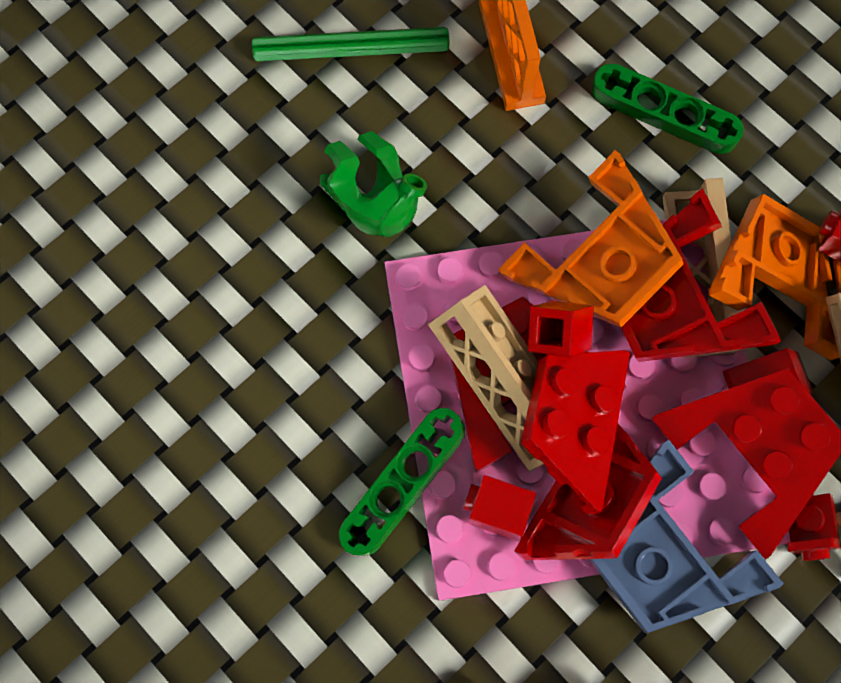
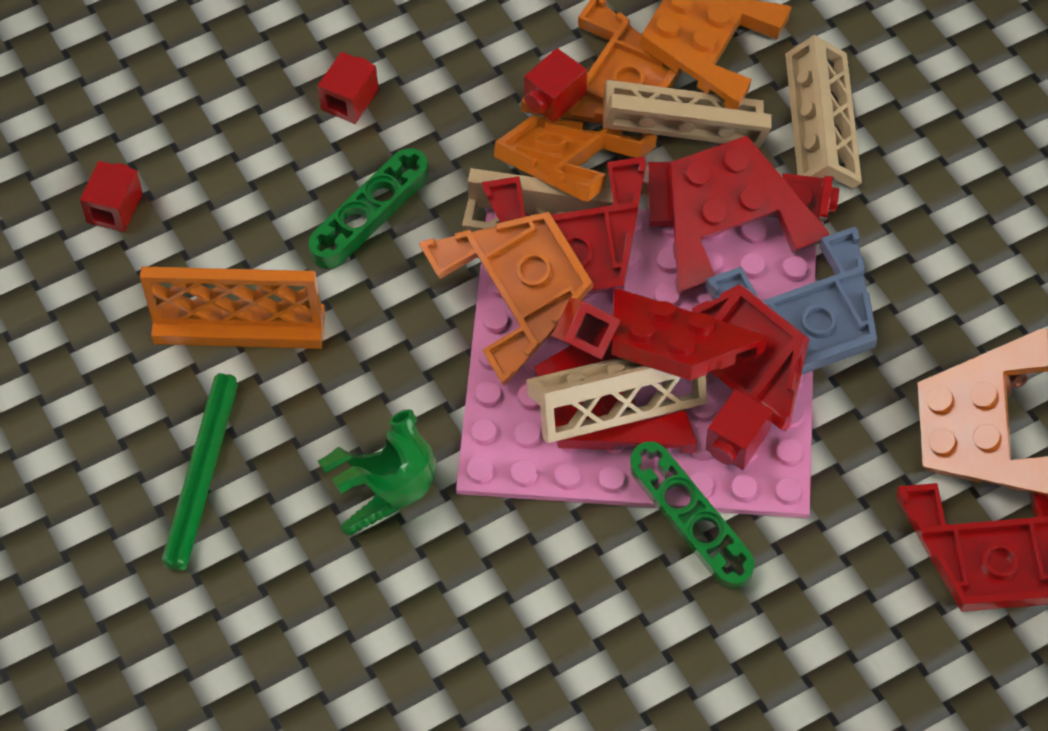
camera: 75 degrees left, 15 degrees down
none -> red brick [317,51,379,124]

